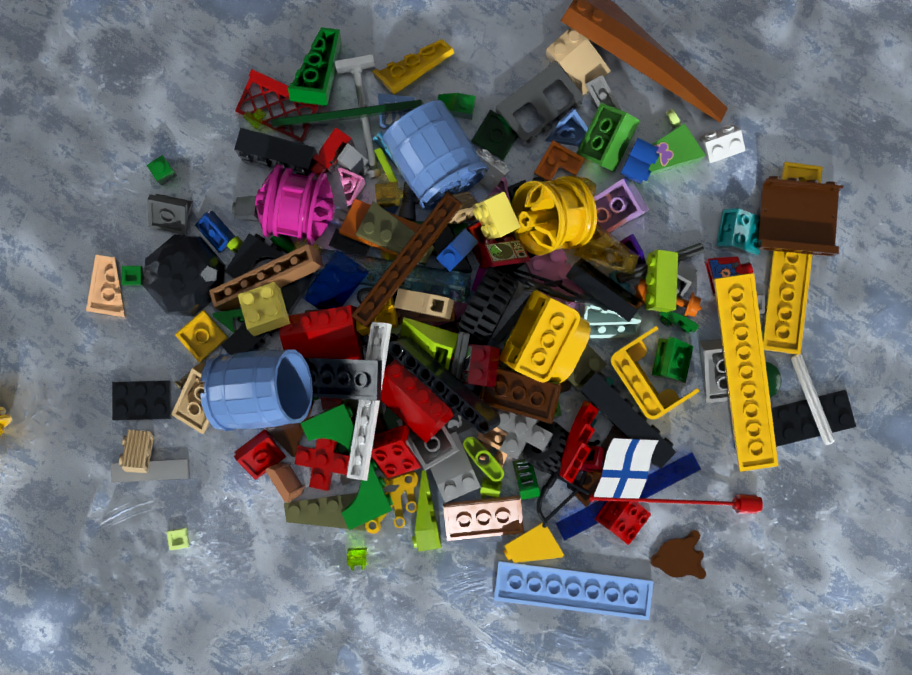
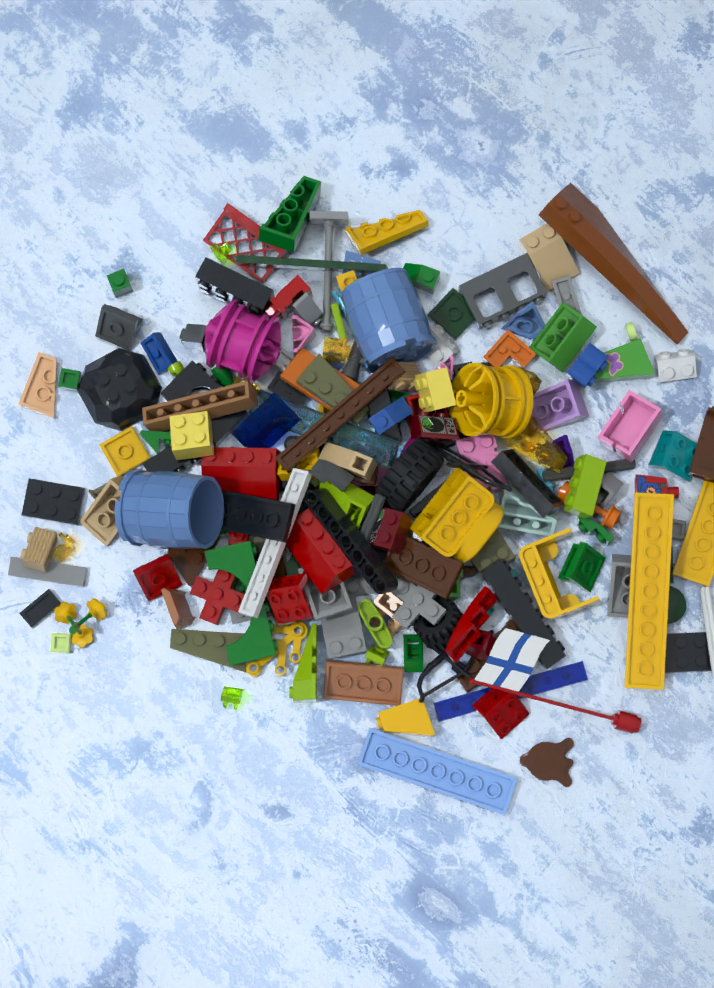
camera: 15 degrees right, 5 degrees down
none -> black tile [19,589,61,628]
none -> clear yellow bracket [52,532,76,564]
none -> yellow plant [54,598,107,648]
none -> dark grey slope [309,459,354,492]
none -> yellow bracket [336,270,357,292]
none -> bright pink piece [597,390,663,462]

